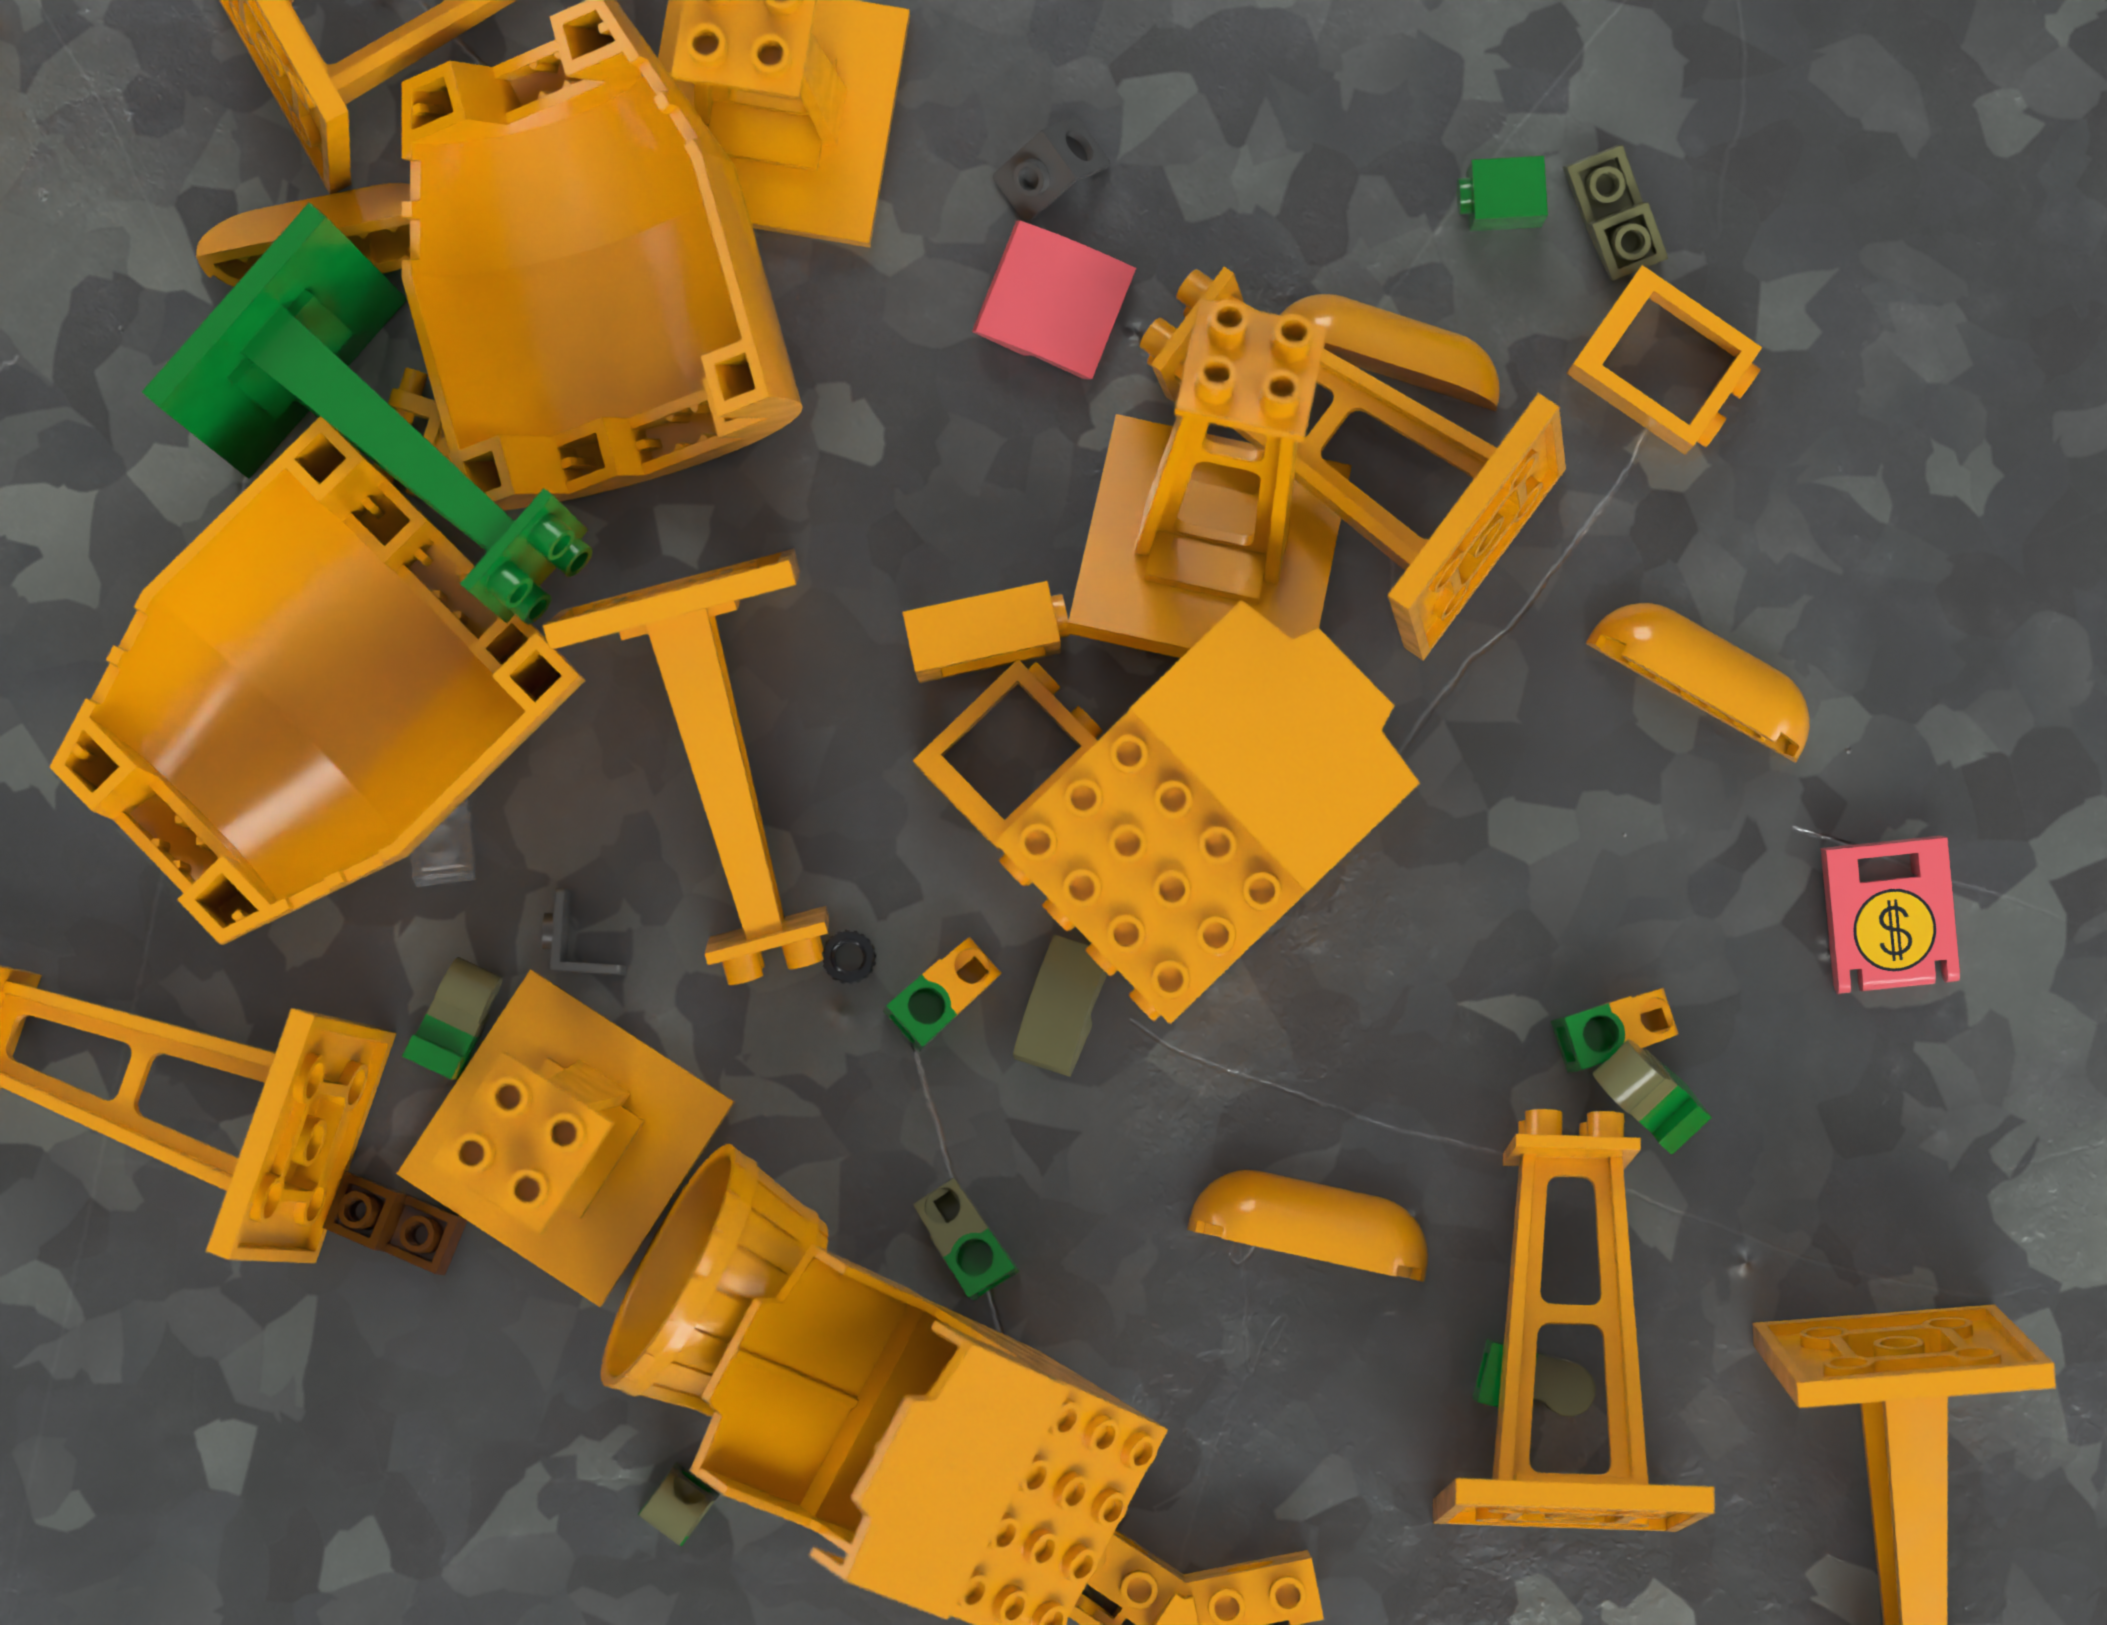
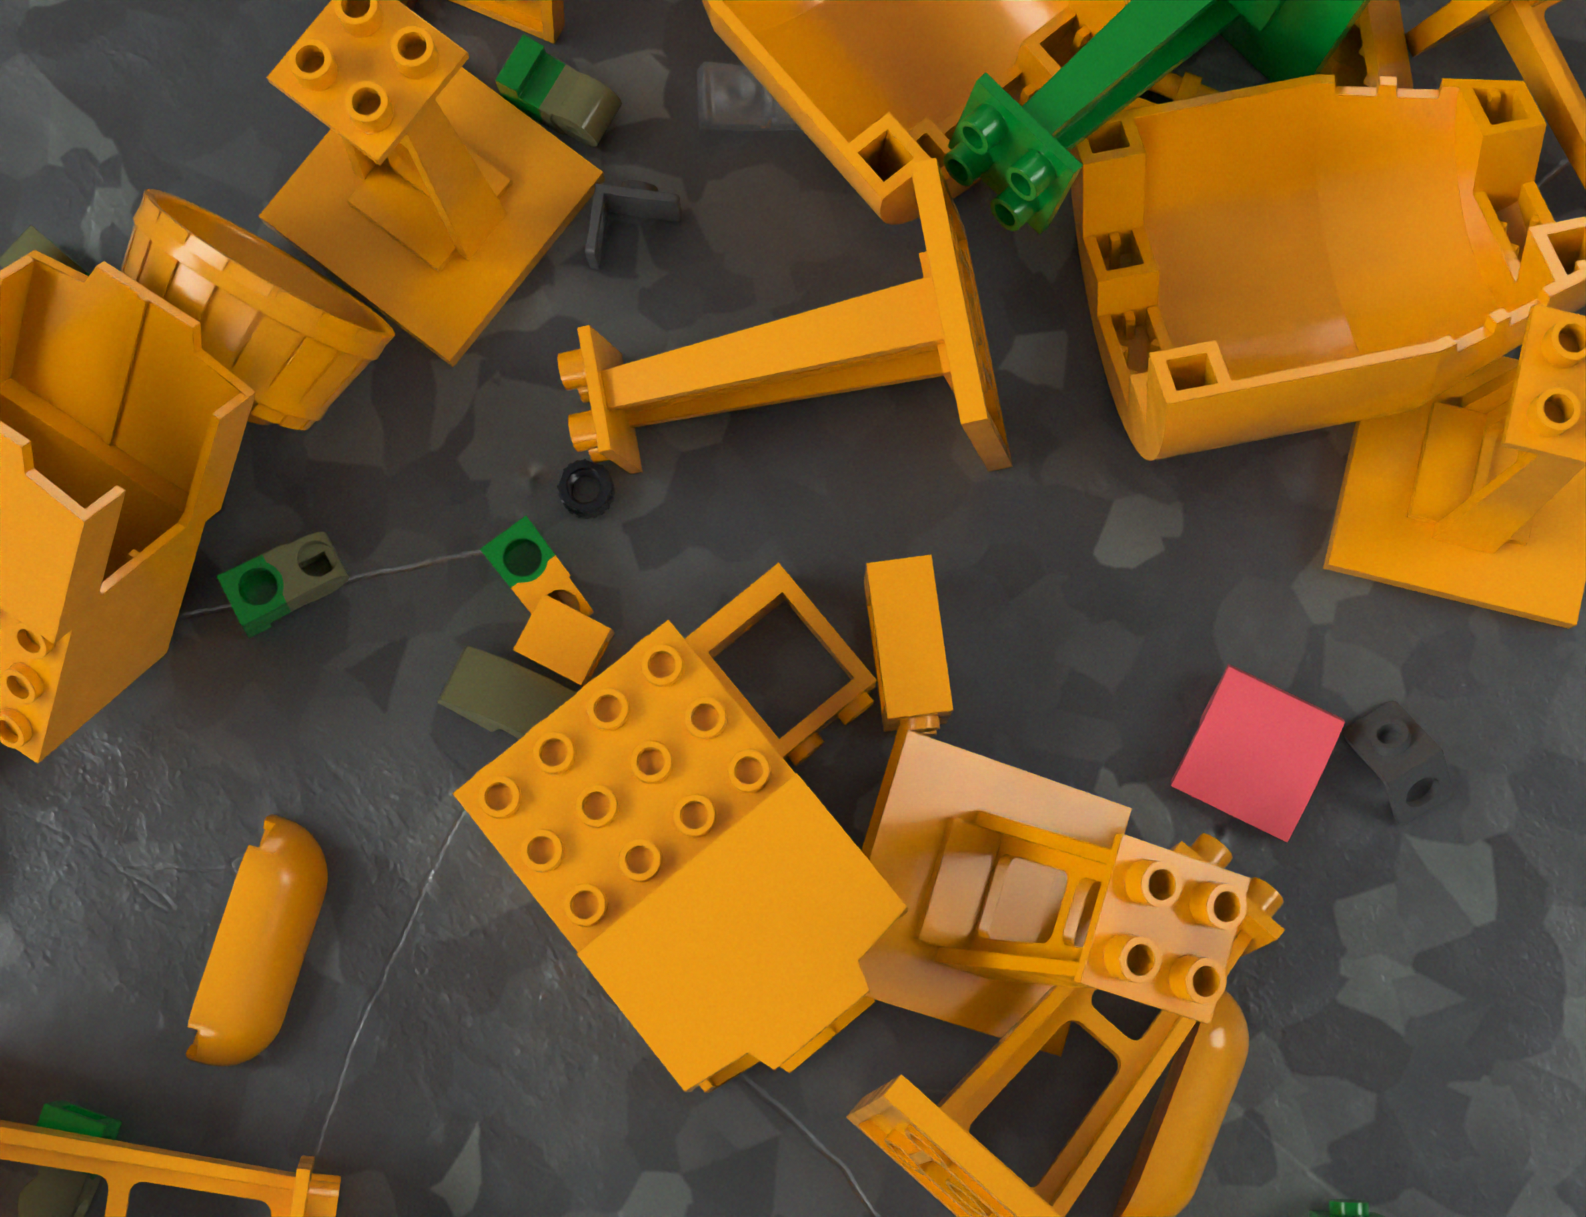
camera: 95 degrees right, 5 degrees down
none -> light orange panel [513,595,615,687]

